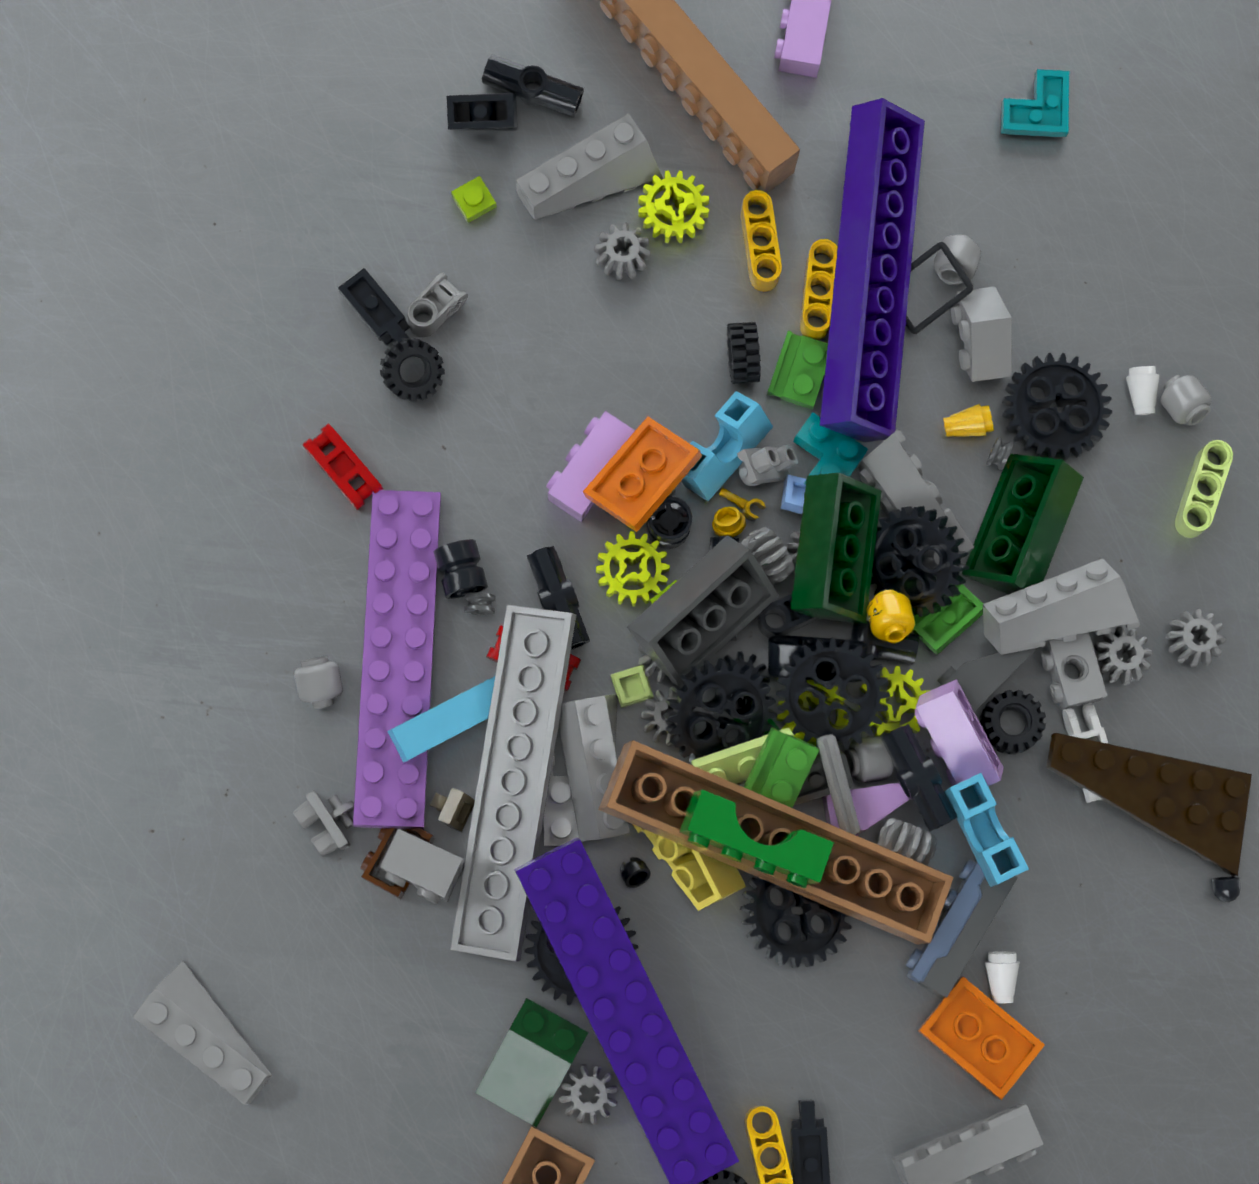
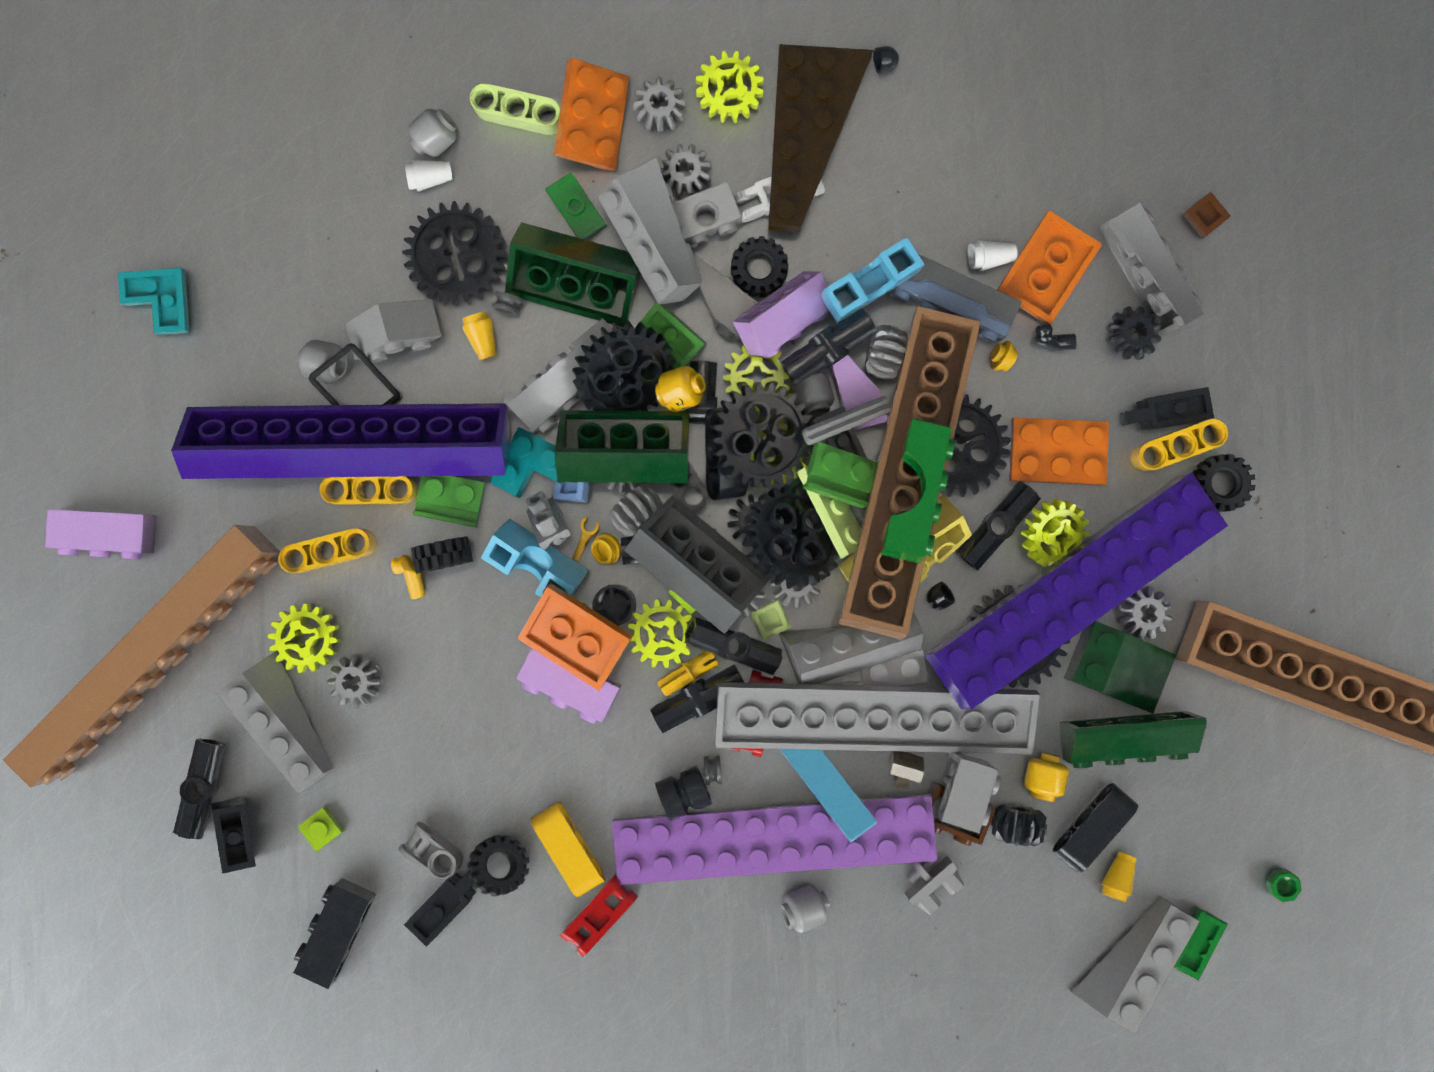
camera: 85 degrees left, 10 degrees up
none -> black brick [293,878,376,989]
none -> yellow arm [391,555,426,599]
none -> yellow beam [530,802,606,898]
none -> green plate [545,172,607,240]
none -> orange plate [554,58,629,171]
none -> yellow axle [657,651,719,696]
none -> black piece [684,617,783,675]
none -> neon yellow gear [696,51,764,123]
none -> black piece [956,481,1041,571]
none -> yellow plate [989,341,1018,372]
none -> black gear [991,804,1047,847]
none -> orange plate [1009,417,1109,485]
none -> neon yellow gear [1021,498,1090,567]
none -> yellow head [1024,752,1070,802]
none -> black arm [1034,325,1077,351]
none -> black beam [1052,783,1138,874]
none -> dark green slope [1060,711,1207,768]
none -> yellow cone [1101,852,1137,903]
none -> black gear [1106,306,1161,360]
none -> green plate [1174,906,1228,981]

